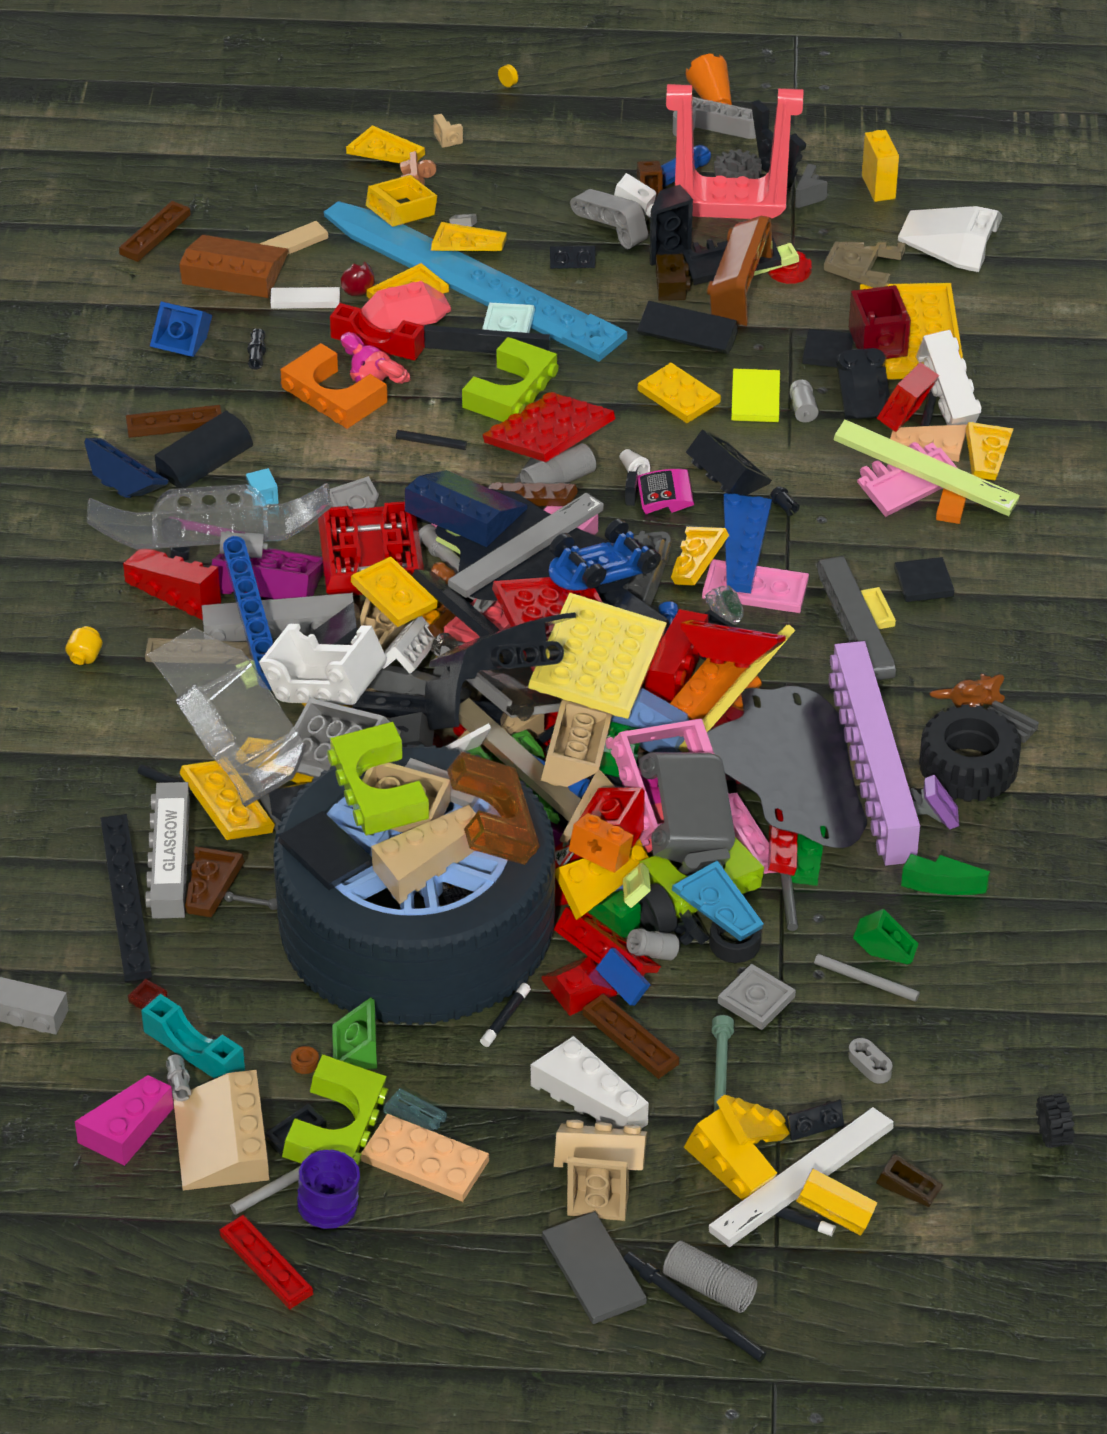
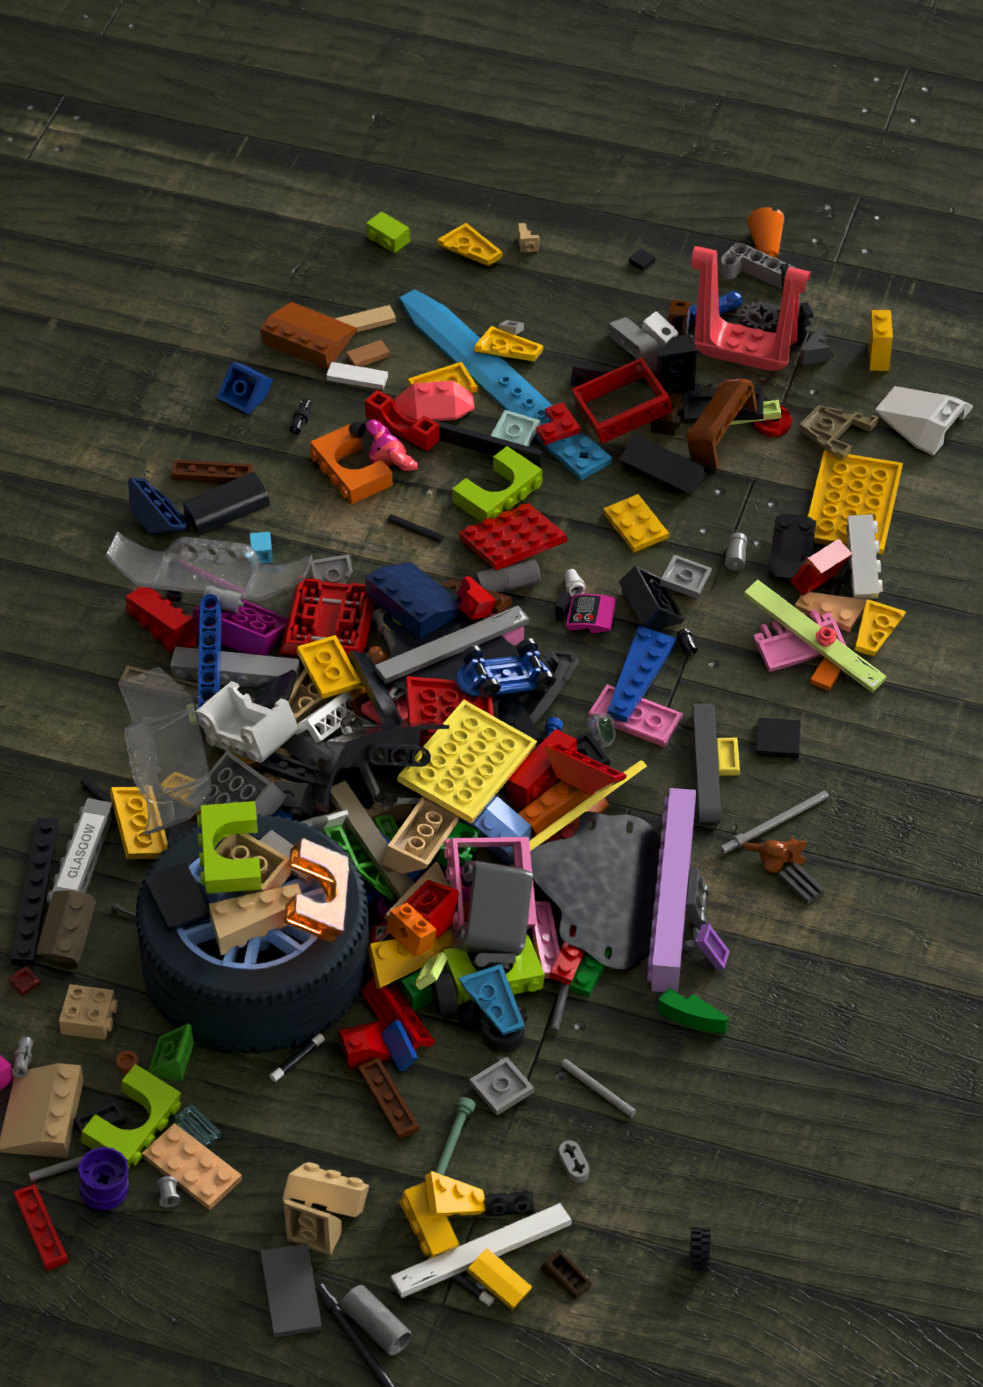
camera: 15 degrees right, 5 degrees up
yellow head [65,626,103,665] -> none
reddish brown plate [119,201,191,262] -> none
teal arch [141,994,245,1079] -> none
reddish brown wing [185,846,245,918] -> none
dark red hair [340,262,375,296] -> none
yellow window [366,175,437,227] -> none
nougat hips [400,151,436,186] -> none
yellow tile [498,64,518,87] -> none
white wedge [531,1036,649,1129] -> none
light grey piece [627,929,679,961] -> none
yellow wing [671,527,729,585] -> none
neon yellow tile [731,369,780,422] -> none
black tile [802,328,854,368] -> none
dark red container [848,285,911,359] -> none
green slope [853,909,919,965] -> none
black tyre [919,705,1021,802] -> none
none -> dark tan slope [35,890,96,965]
none -> tan brick [59,984,118,1040]
none -> light grey bush [156,1176,180,1207]
none -> medium nougat tile [346,340,390,367]
none -> black hinge [349,421,366,439]
none -> lime brick [366,211,410,253]
none -> red arch [457,576,496,620]
none -> red plate [536,402,581,445]
none -> red window [571,358,673,444]
none -> black tile [629,248,655,271]
none -> light grey plate [660,555,712,599]
none -> dark grey plate [686,868,710,927]
none -> light grey bar [720,790,829,854]
none -> coral plate [816,627,836,647]

